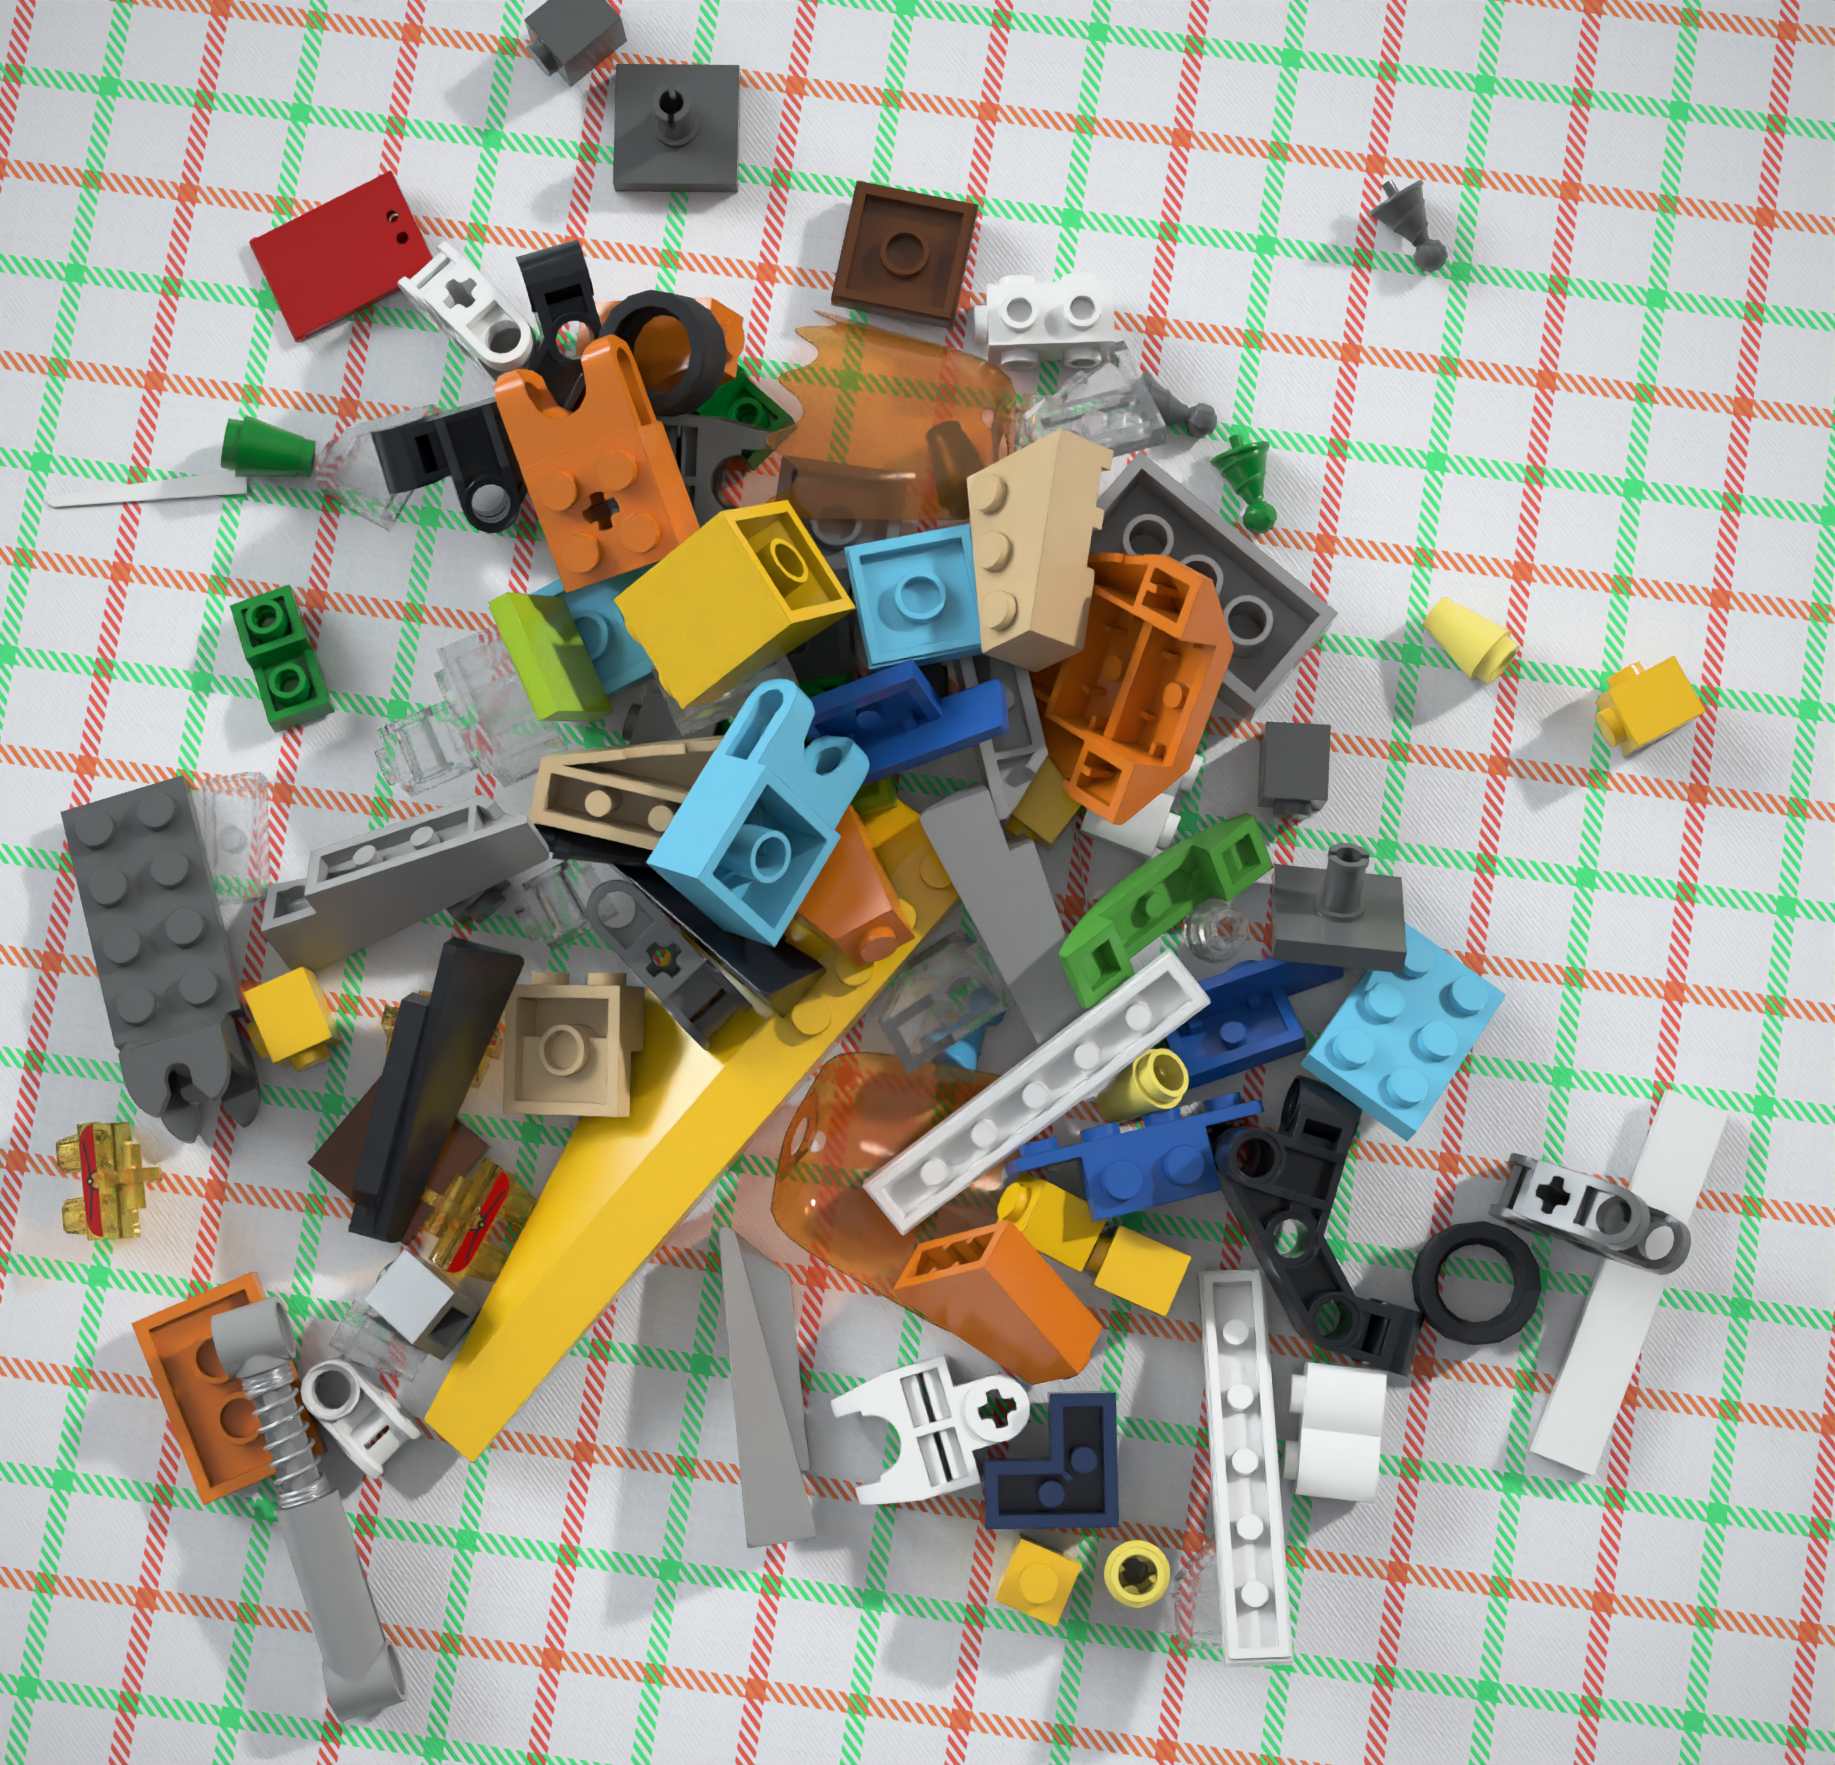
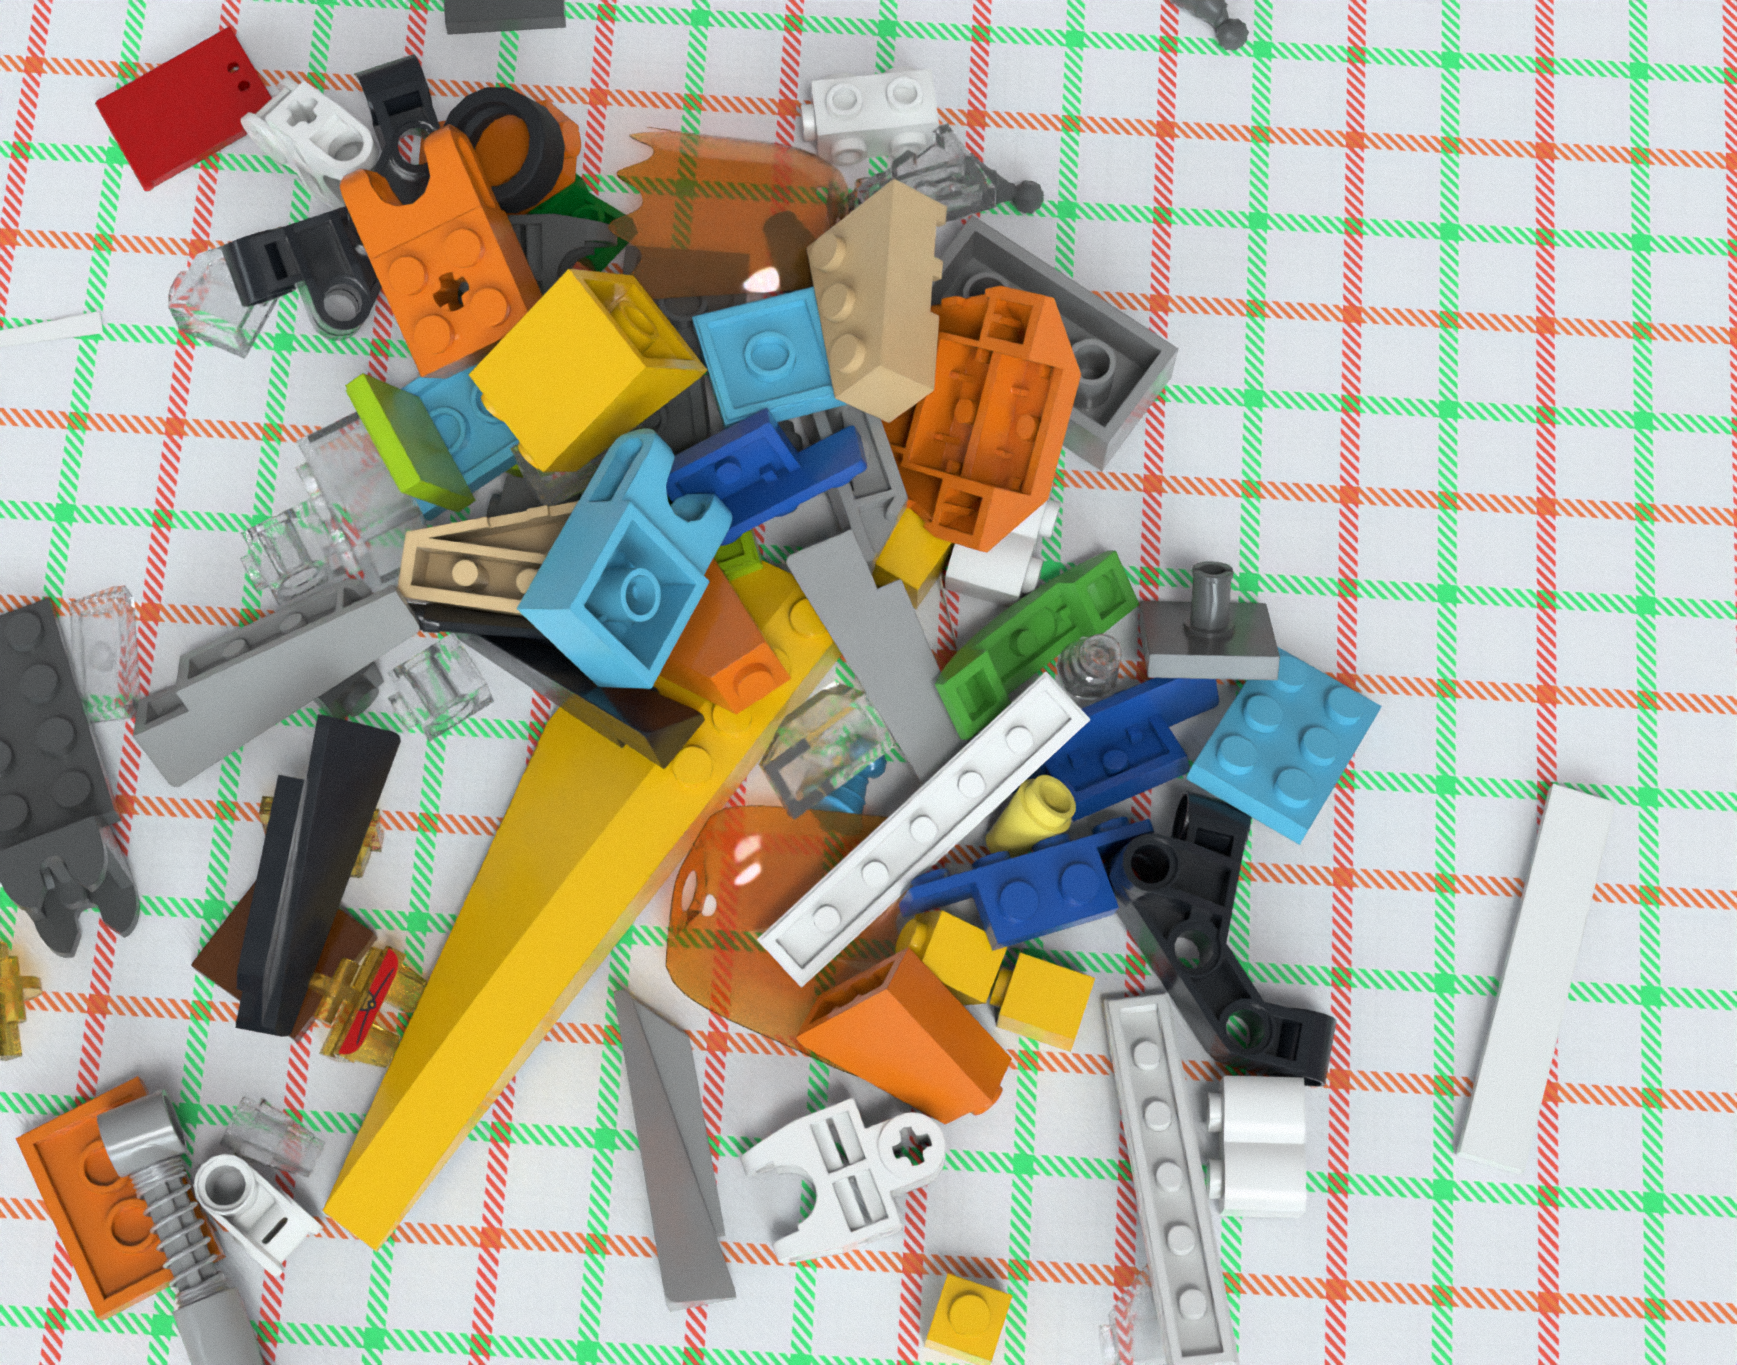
camera: 10 degrees left, 10 degrees down
green cone [221,415,316,478] -> none
green slope [230,585,335,733] -> none
yellow brick [243,966,344,1072] -> none
brick [363,1248,481,1361] -> none
tan plate [503,972,645,1117] -> none
dark grey piece [587,880,753,1051] -> none
reddish brown plate [831,181,979,330] -> none
dark blue brick [984,1391,1119,1529] -> none
light yellow cone [1104,1540,1170,1608] -> none
green piece [1210,434,1277,534] -> none
dark grey brick [1258,721,1331,819] -> none
black tyre [1412,1221,1541,1345] -> none
light yellow cone [1422,597,1520,686] -> none
dark grey piece [1488,1153,1691,1275] -> none
yellow brick [1595,656,1706,757] -> none

